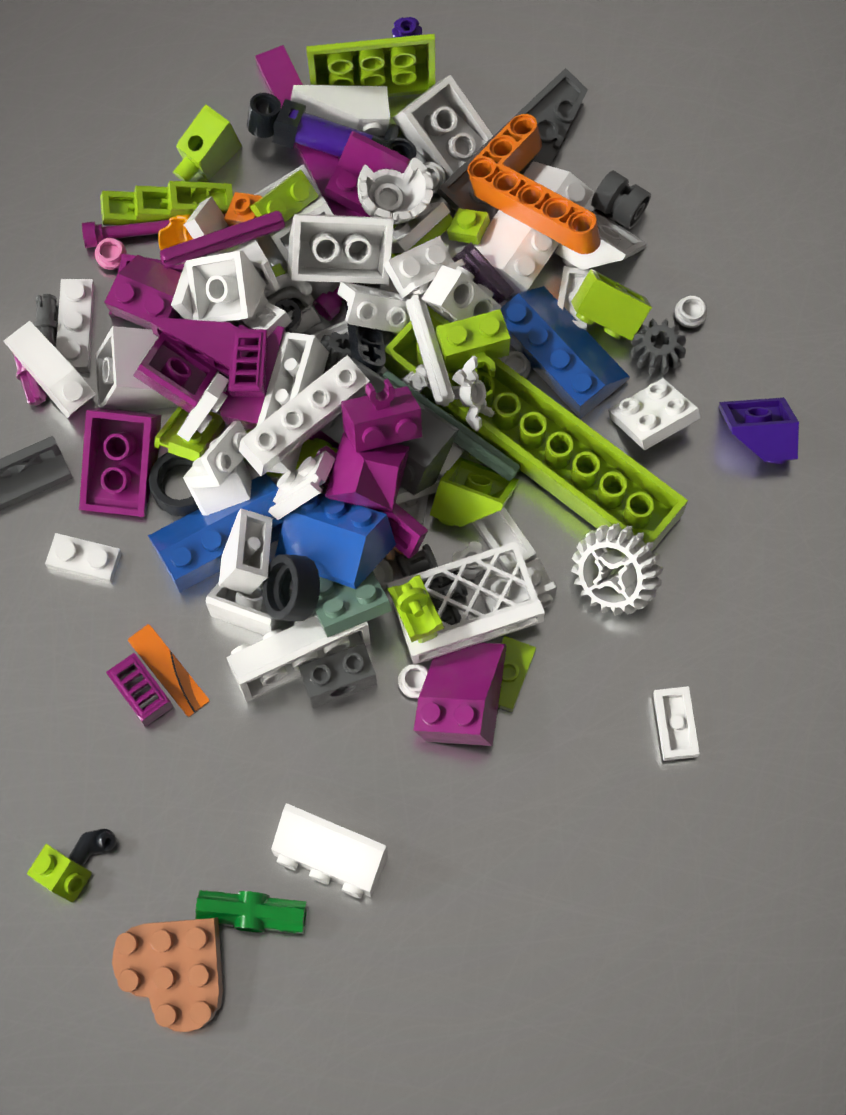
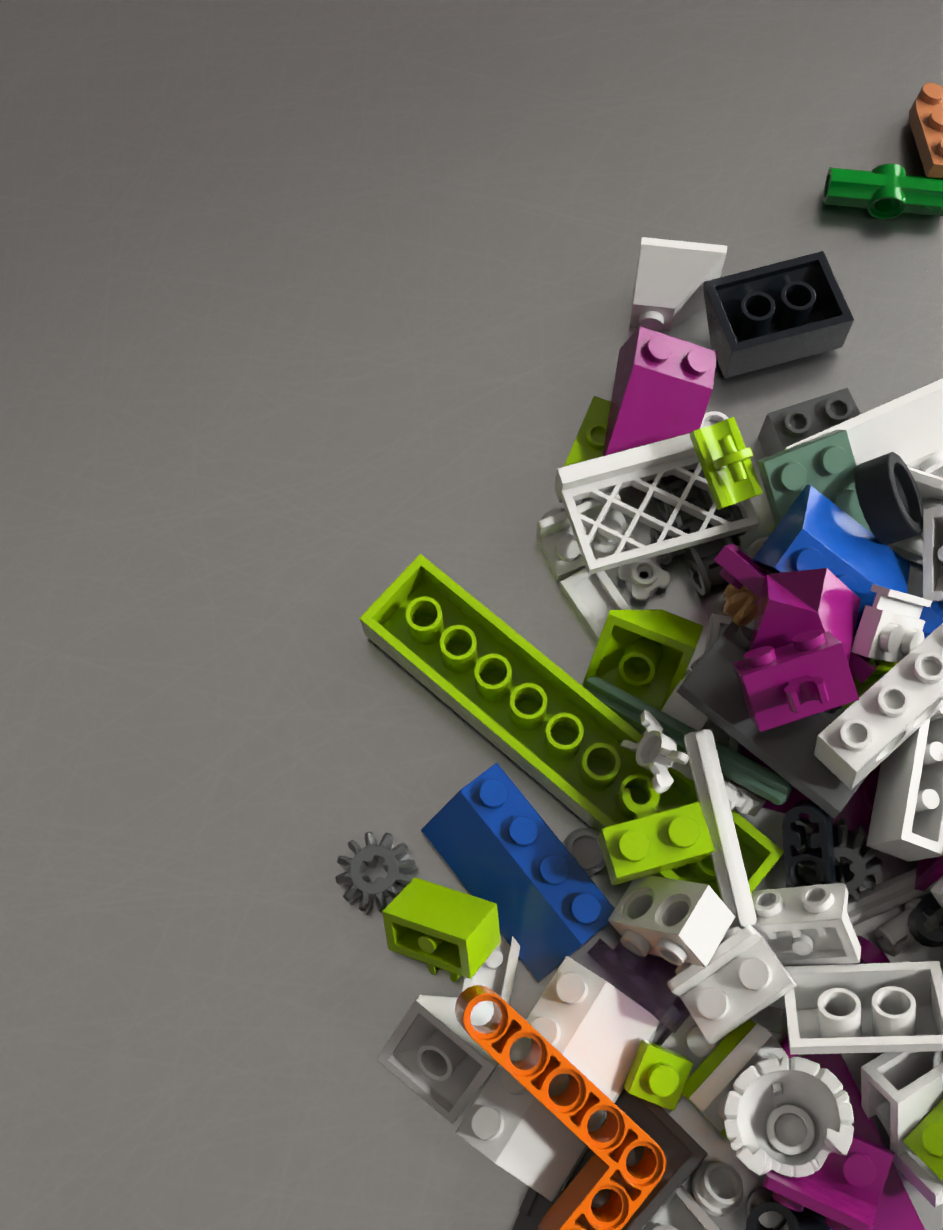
camera: 175 degrees left, 0 degrees up
white slope [271,803,388,899] -> none
white gear [571,523,663,616] -> none
dark grey wheel [591,170,651,229] -> none
white plate [608,378,701,450] -> none
white plate [653,686,700,761] -> none
white plate [675,296,707,328] -> none
dark purple slope [719,397,799,464] -> none
none -> white slope [629,237,727,331]
none -> black slope [703,251,854,378]

